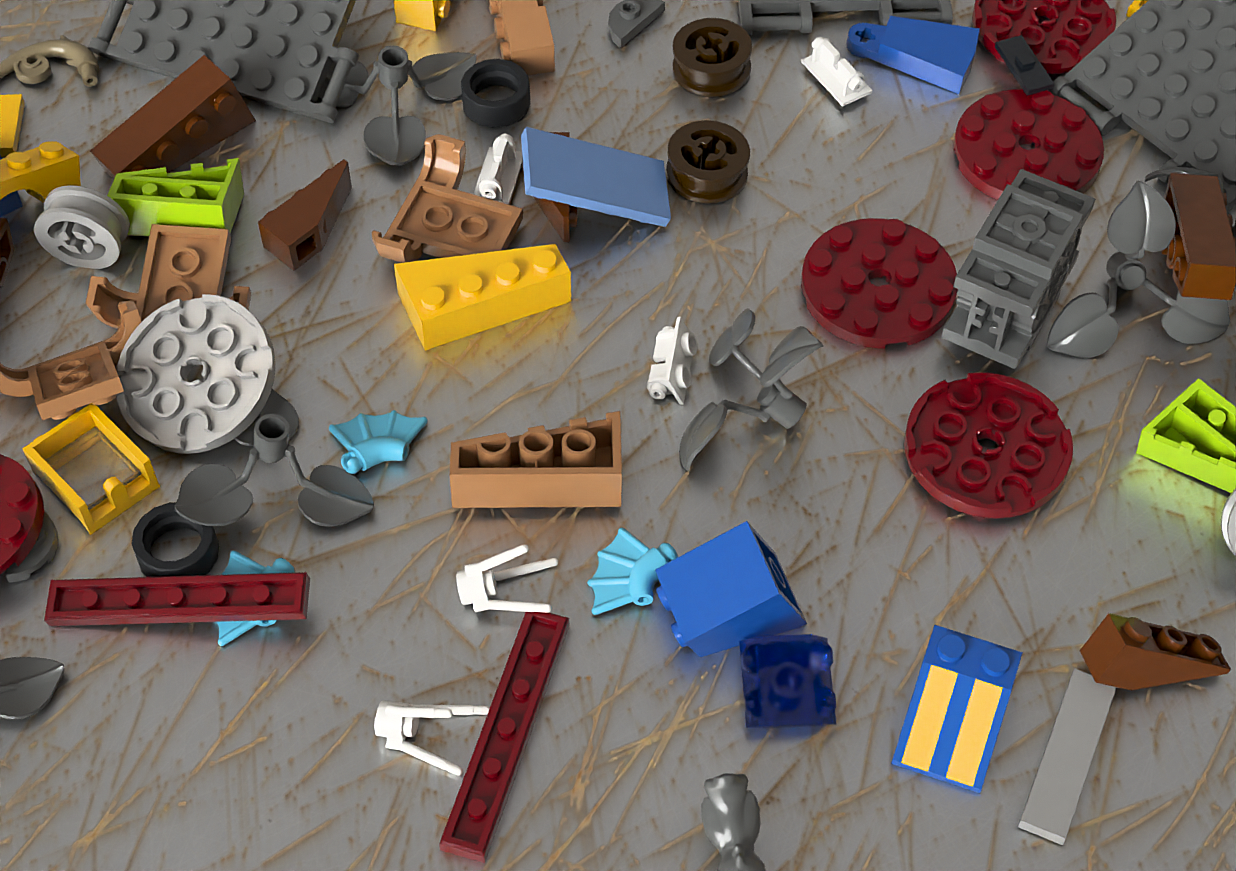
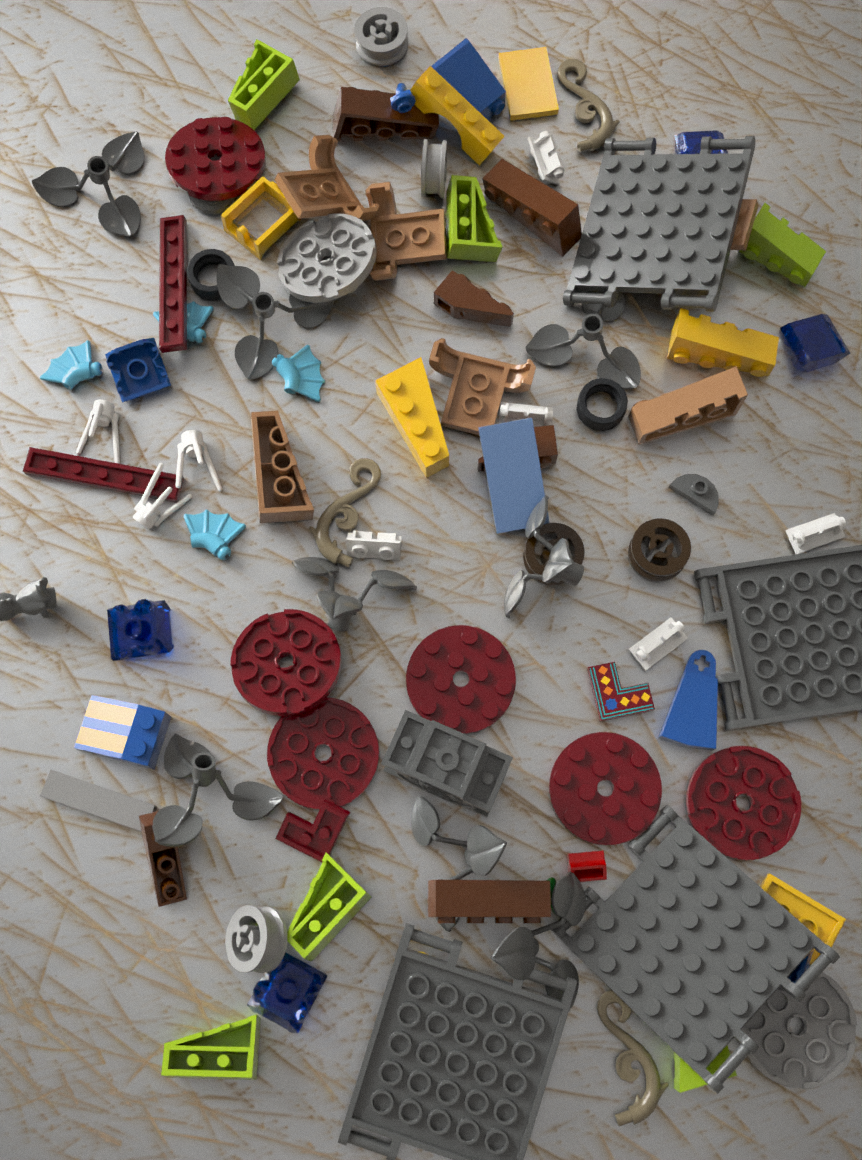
camera: 85 degrees right, 20 degrees up
blue slope [655,521,807,657] -> none
black piece [995,35,1054,96] -> none
none -> medium azure arm [40,340,102,390]
none -> blue slope [105,338,171,403]
none -> white plant [133,463,192,530]
none -> dark grey plant [152,733,283,847]
none -> dark red plate [230,609,342,716]
none -> dark red tile [275,799,351,862]
none -> dark tan plant [309,458,381,568]
none -> plant [504,495,584,618]
none -> white hinge [528,131,565,185]
none -> red piece [567,850,607,882]
none -> dark red tile [587,662,655,722]

